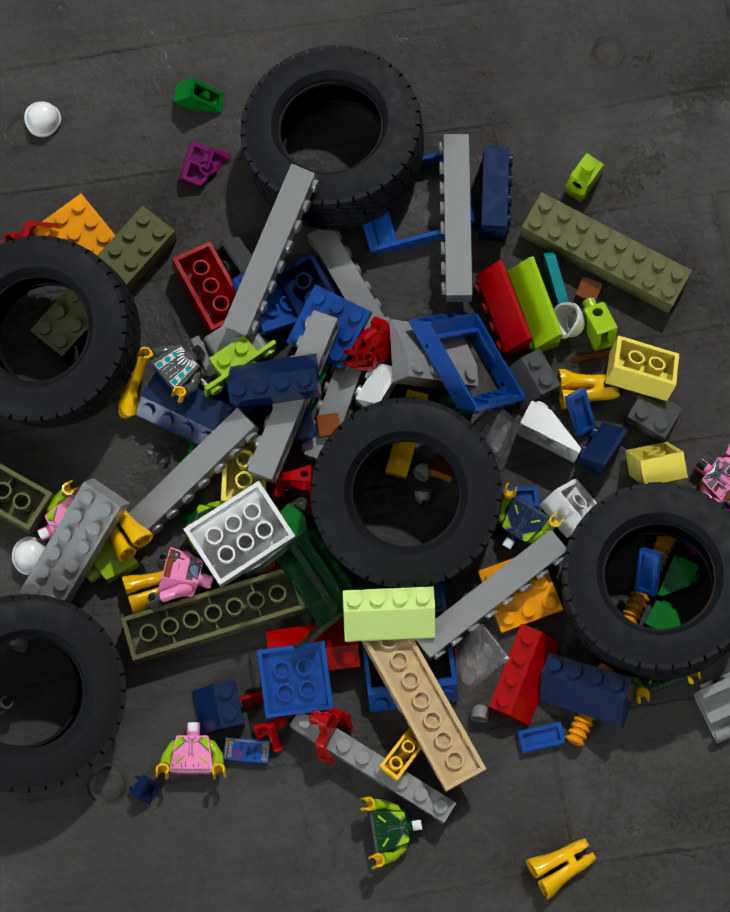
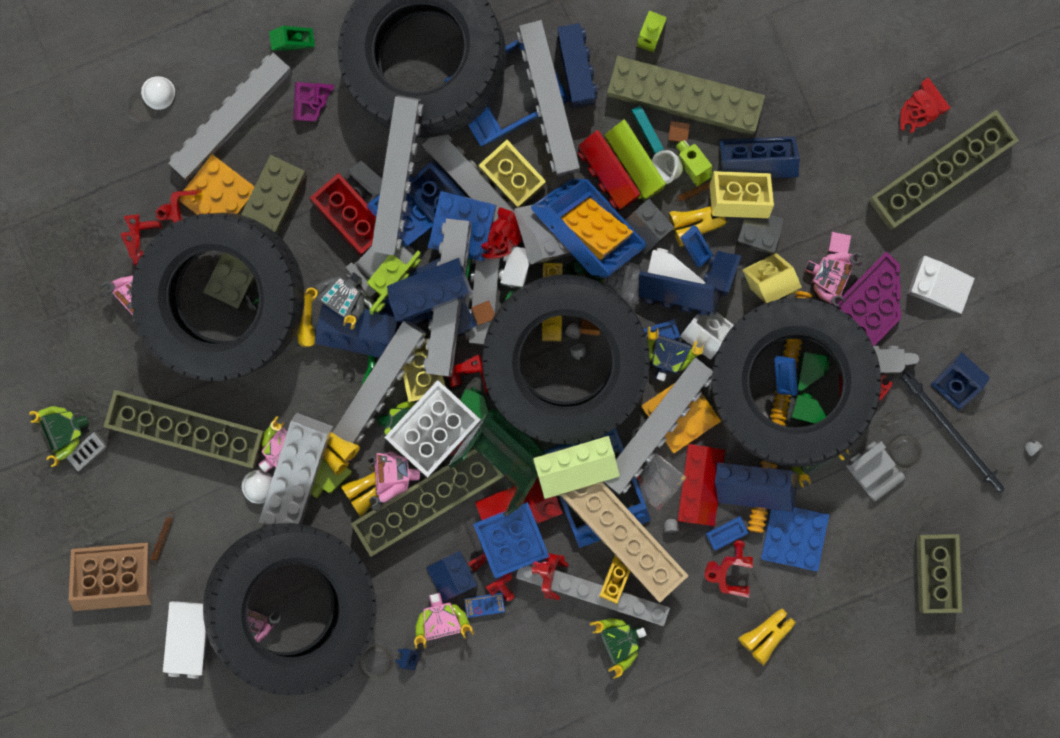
camera: 10 degrees left, 10 degrees up
none -> light grey brick [168,53,292,182]
none -> light yellow brick [479,140,546,208]
none -> light orange plate [561,198,633,260]
none -> dark blue slope [638,271,721,317]
none -> red piece [704,540,753,598]
none -> dark blue slope [719,136,800,179]
none -> blue plate [761,507,829,571]

